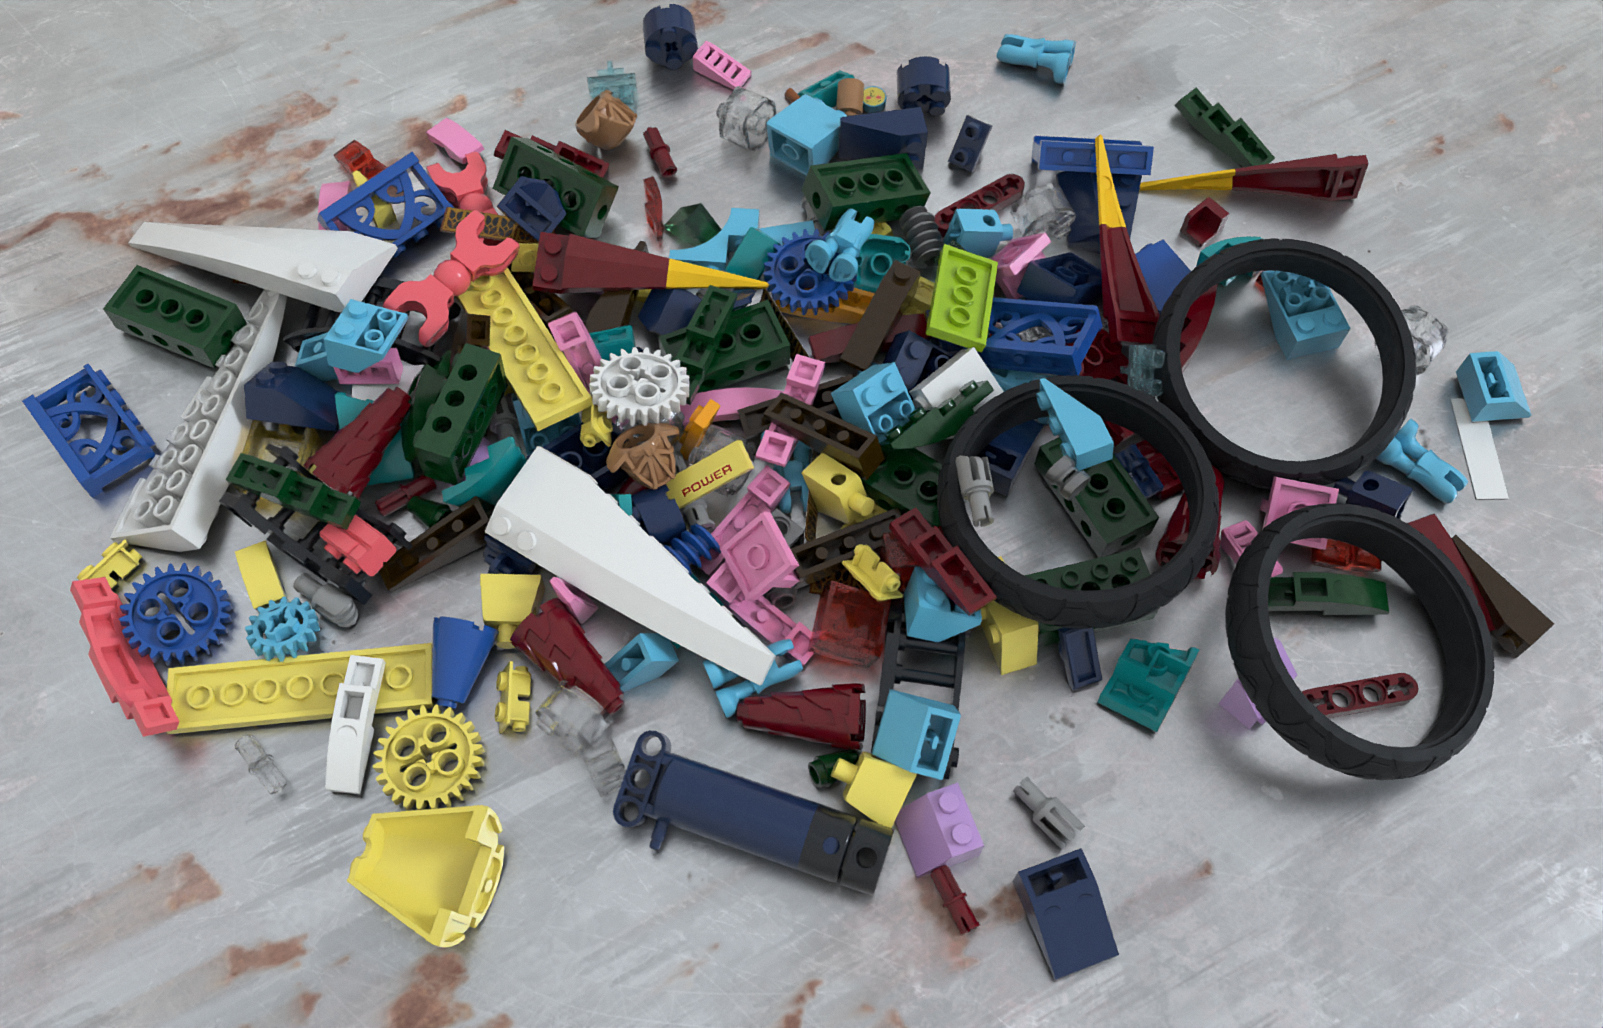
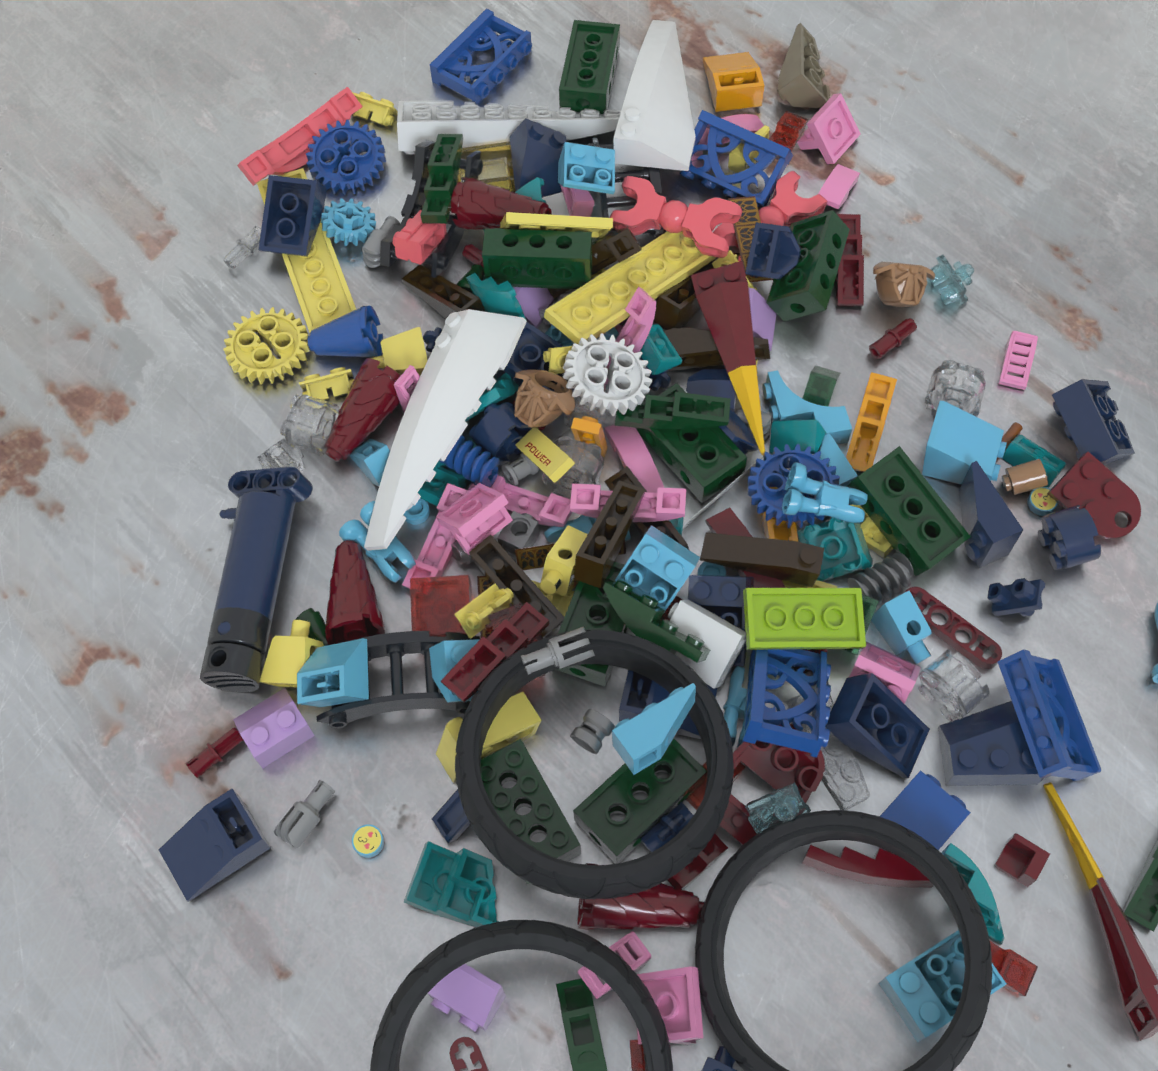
camera: 80 degrees right, 0 degrees up
light yellow slope [235,540,287,609] -> none
white slope [325,655,386,794] -> none
light yellow cone [347,805,504,947] -> none
dark blue brick [643,4,698,70] -> none
clear red slope [643,176,664,241] -> none
dark red plate [1095,134,1160,348] -> none
none -> dark blue slope [258,175,327,257]
none -> light yellow tile [352,824,384,858]
none -> light yellow tile [500,212,613,238]
none -> light orange slope [703,52,765,112]
none -> dark tan wedge [777,23,830,108]
none -> bright pink bracket [797,93,861,164]
none -> light orange slope [846,372,897,473]
none -> dark red plate [1047,452,1141,539]
none -> dark blue wedge [1052,379,1135,465]

